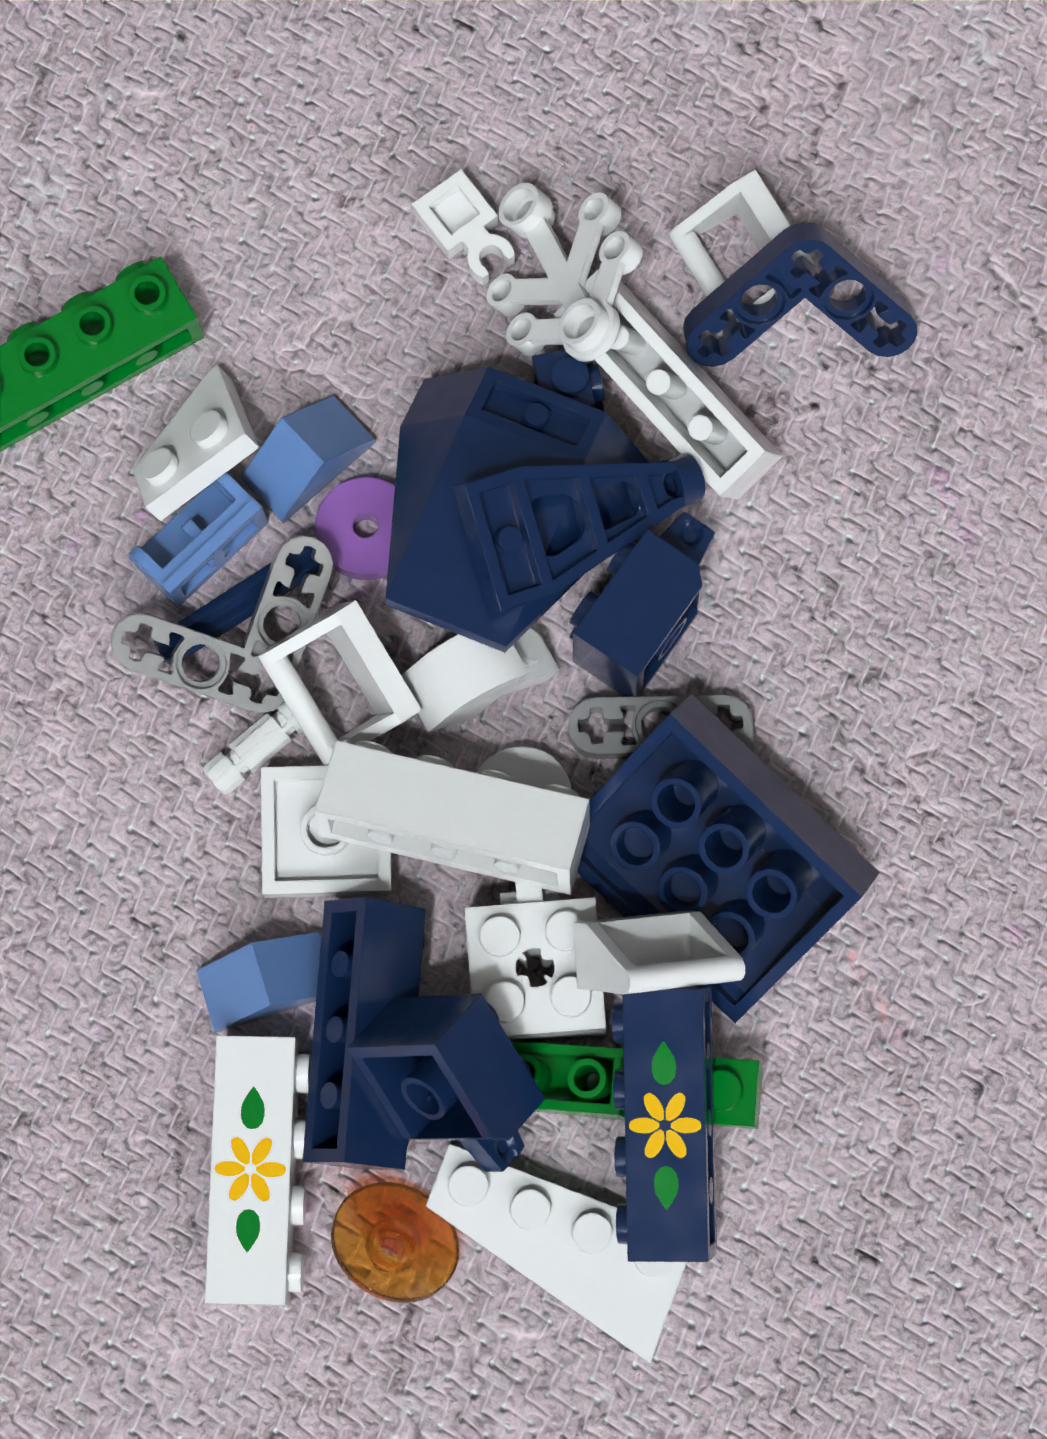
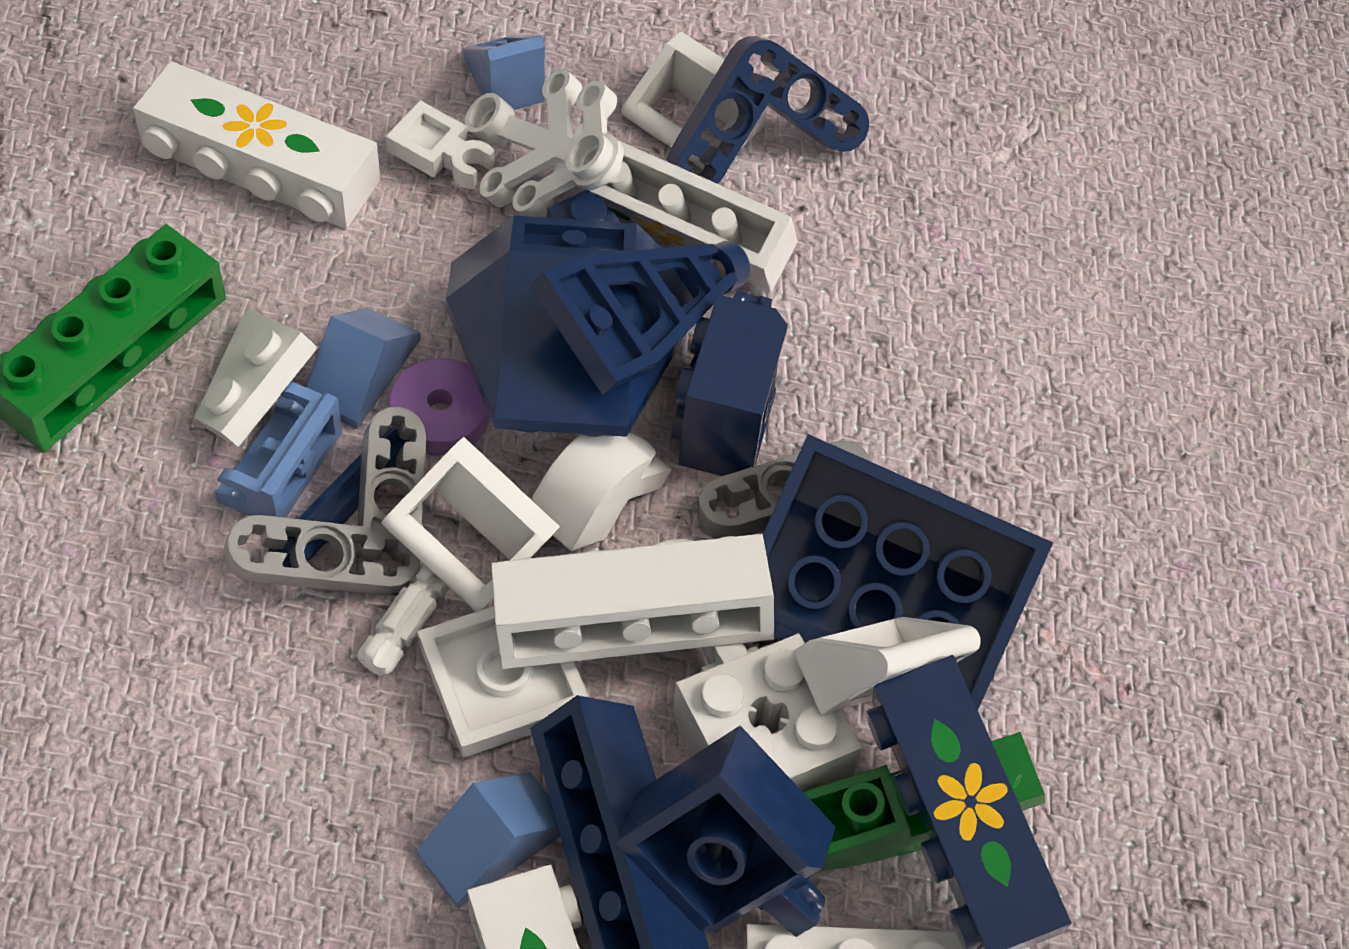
camera: 30 degrees left, 20 degrees down
none -> white brick [133,61,380,230]
none -> medium blue slope [462,35,545,110]

